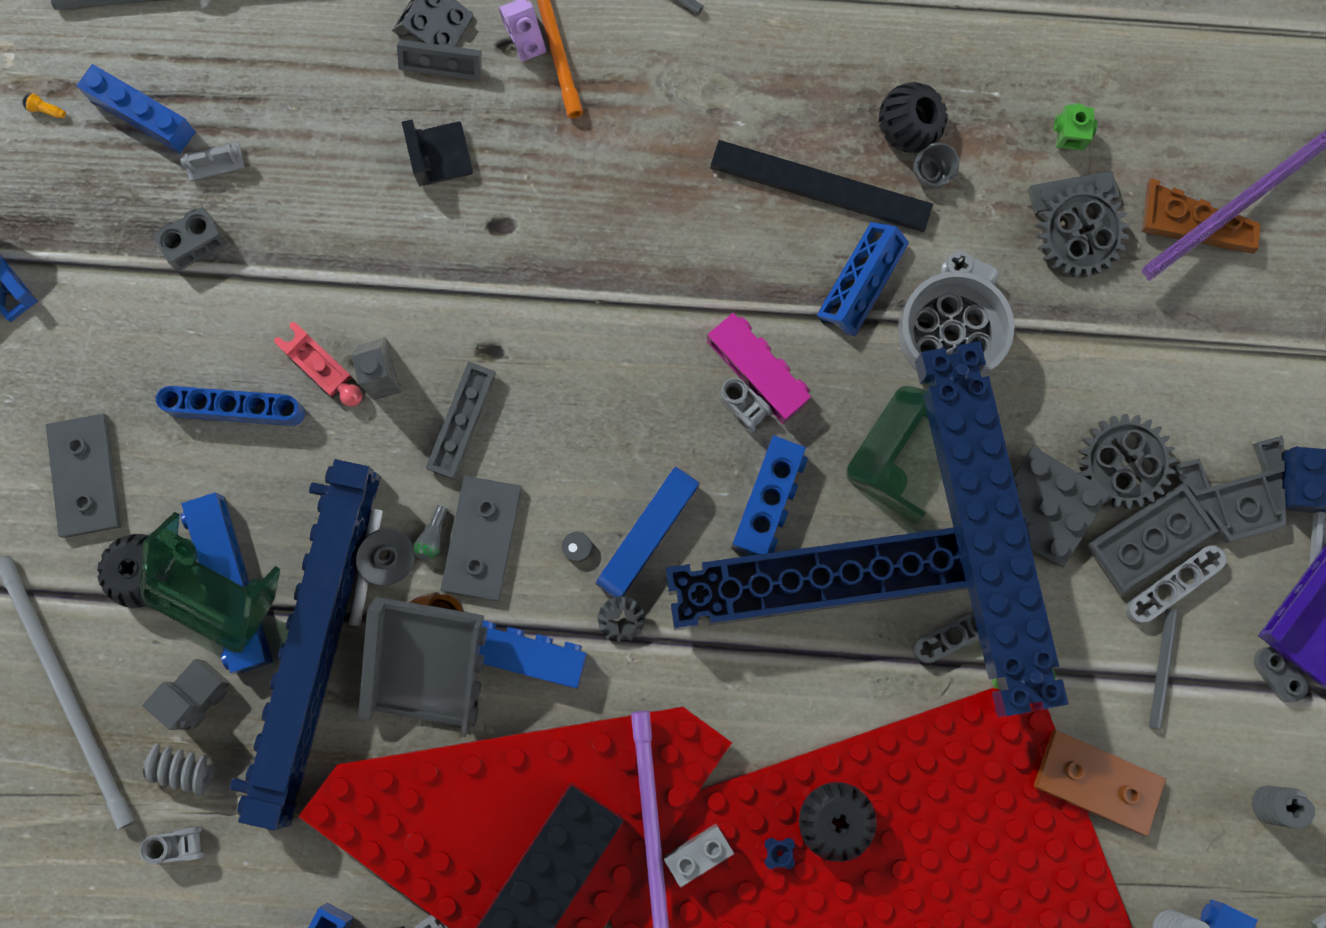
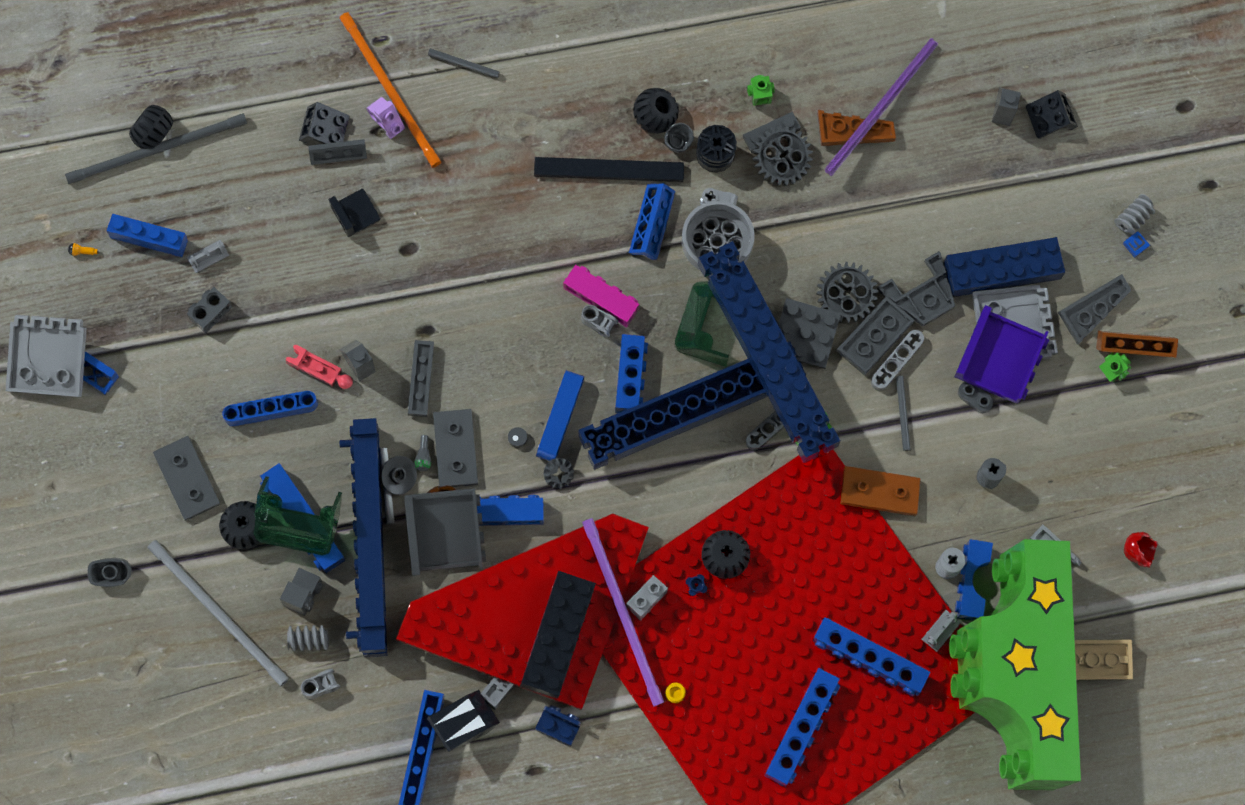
camera: 20 degrees left, 5 degrees down
none -> black wheel [696,125,737,173]

